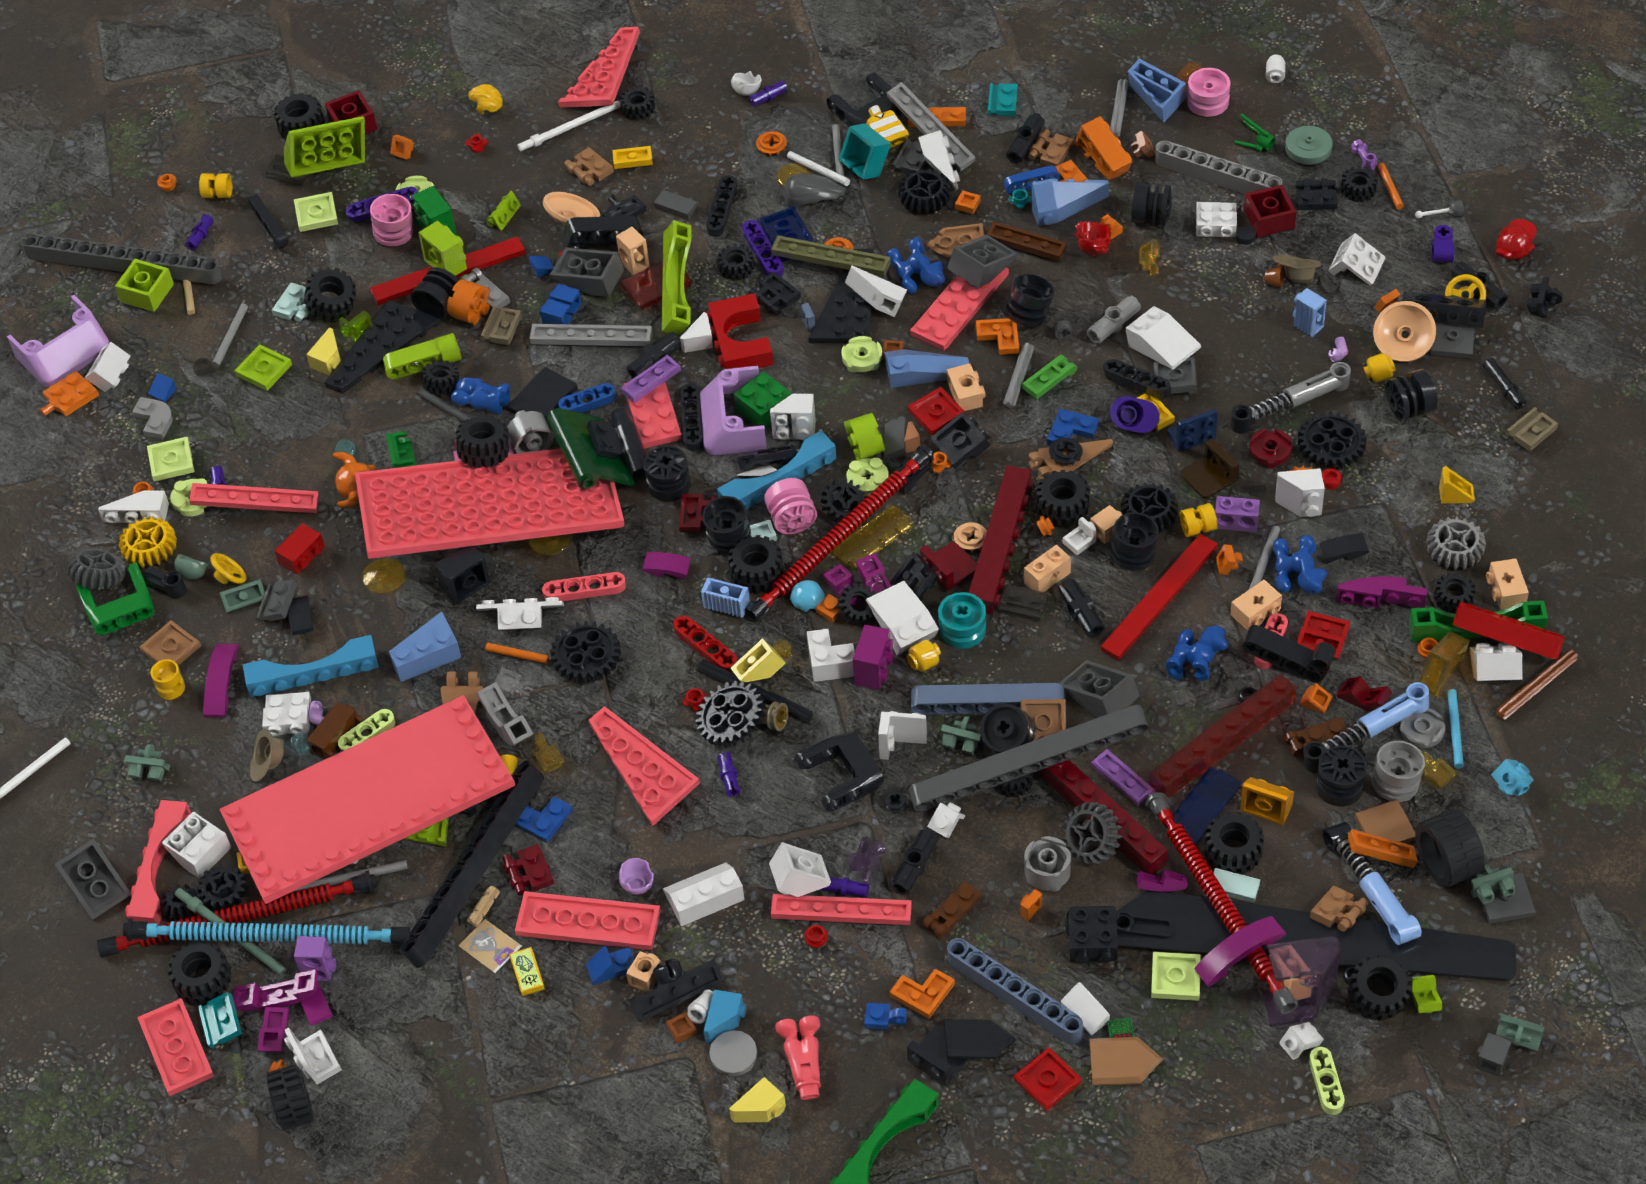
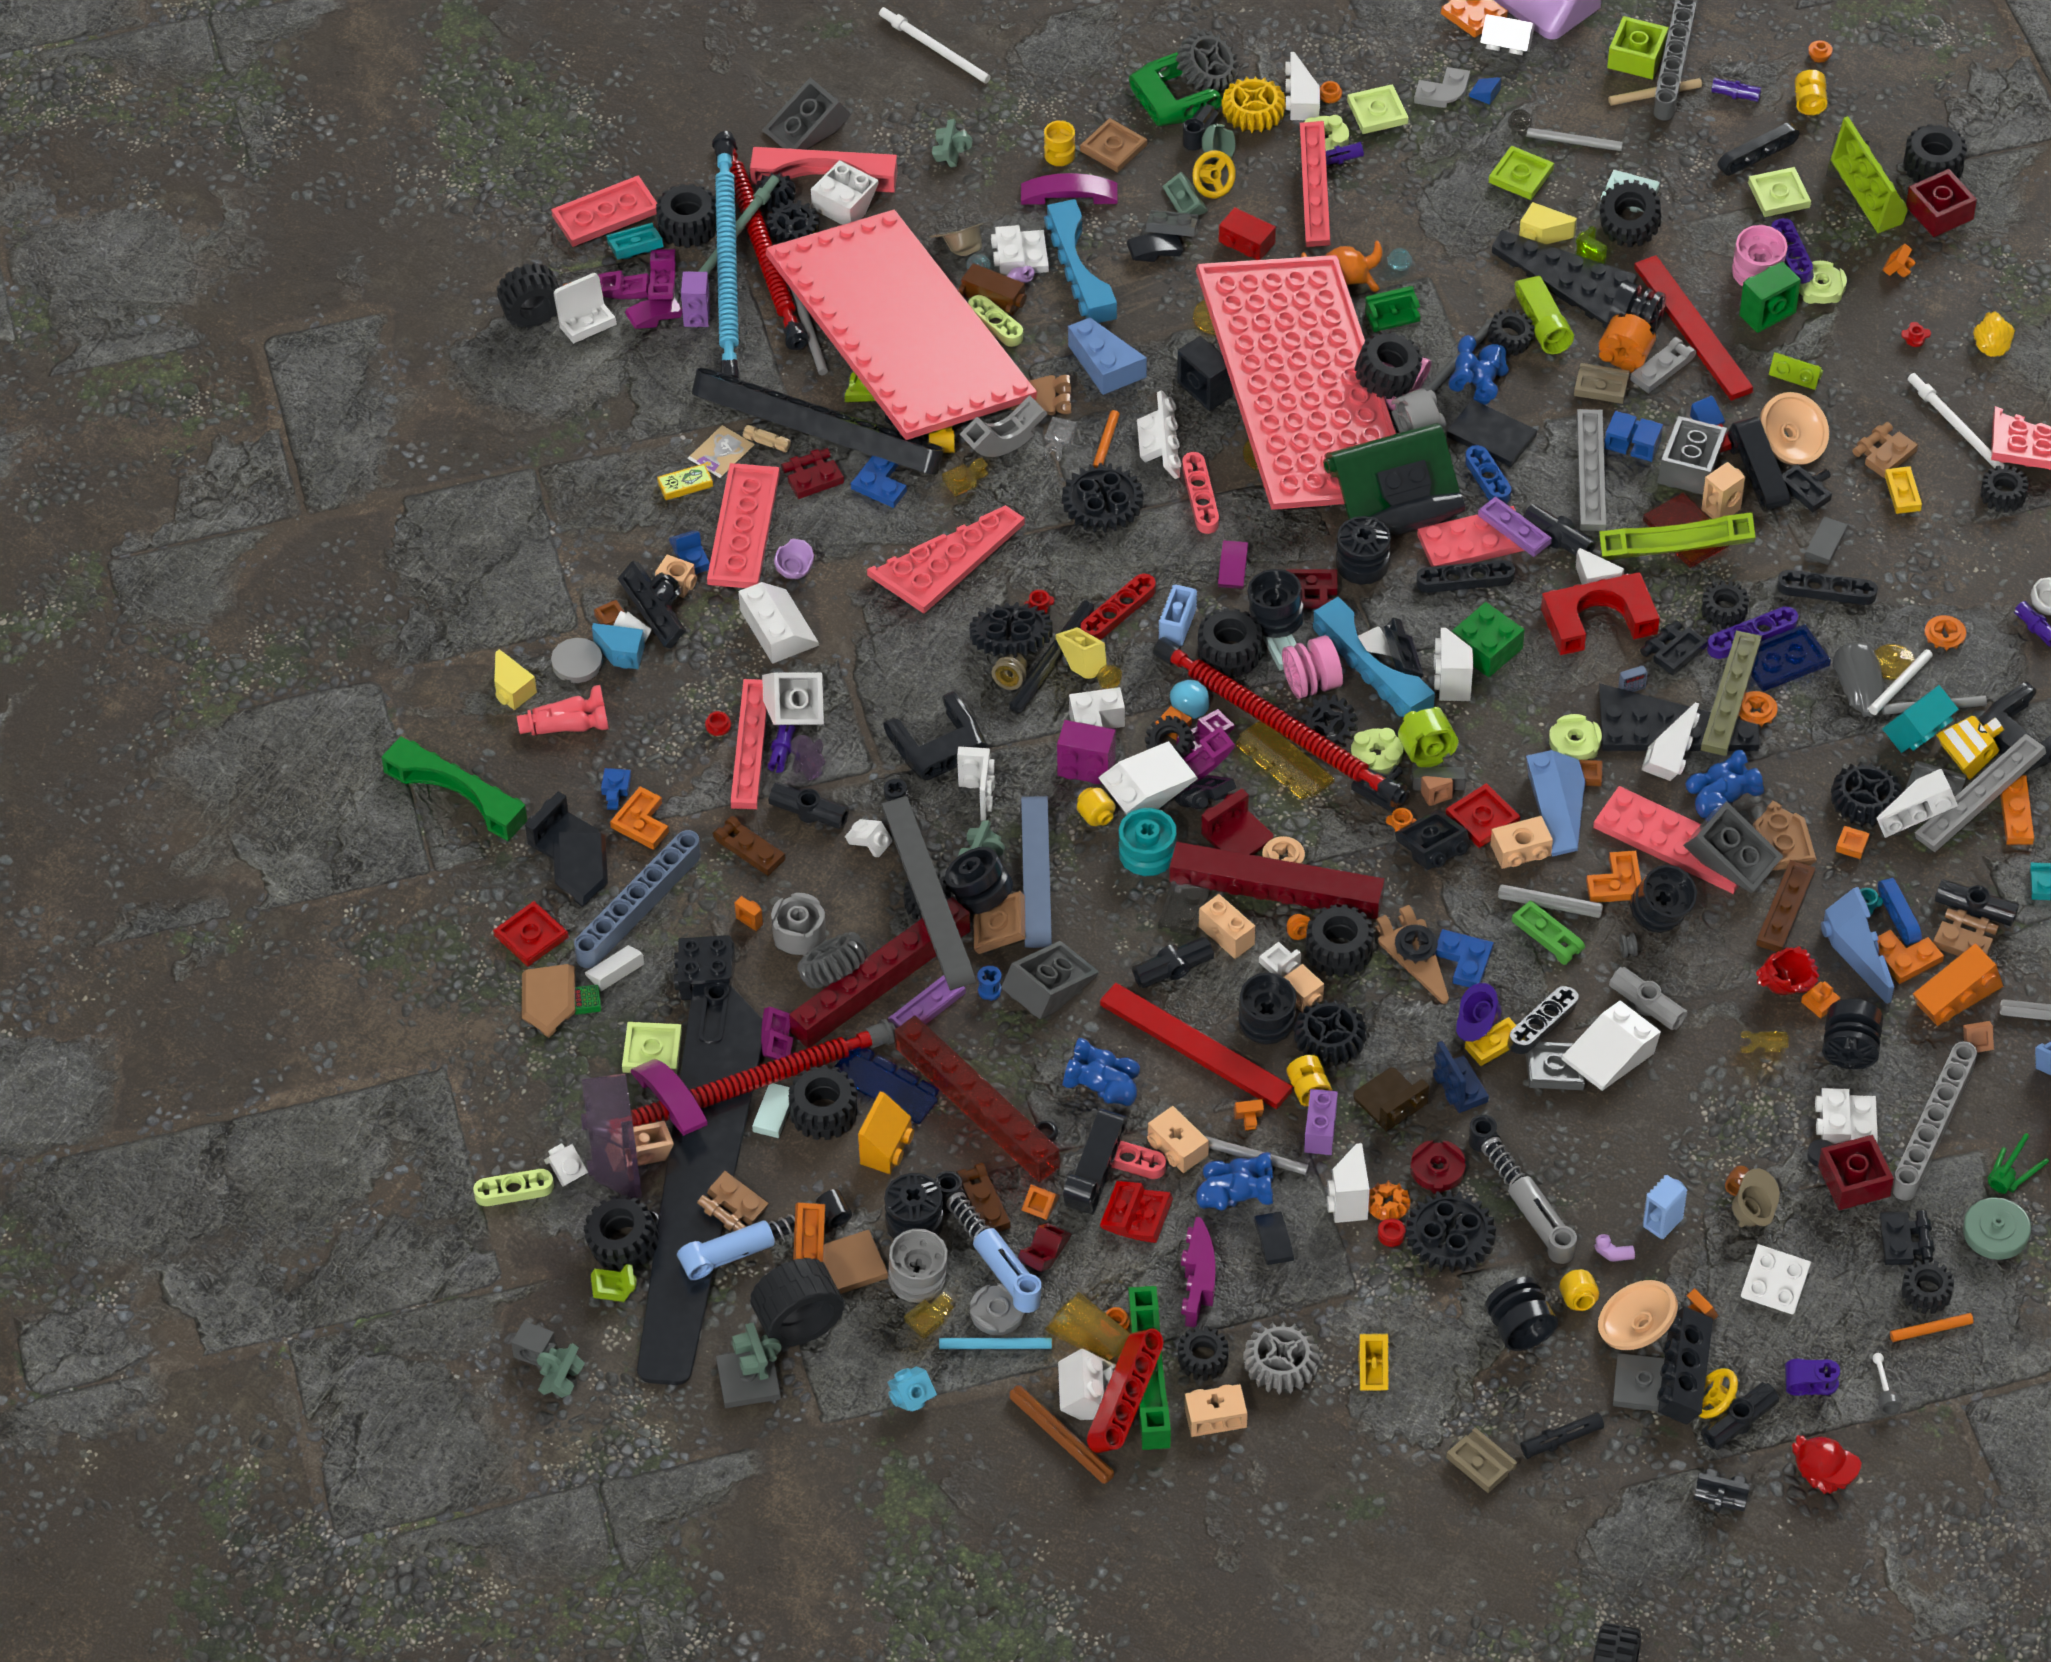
camera: 85 degrees right, 0 degrees up
lime brick [418,221,467,276] -> none
lavender windscreen [699,366,767,455] -> none
dark purple pin [717,752,740,797] -> none
medium lavender bar [1351,139,1378,171] -> none

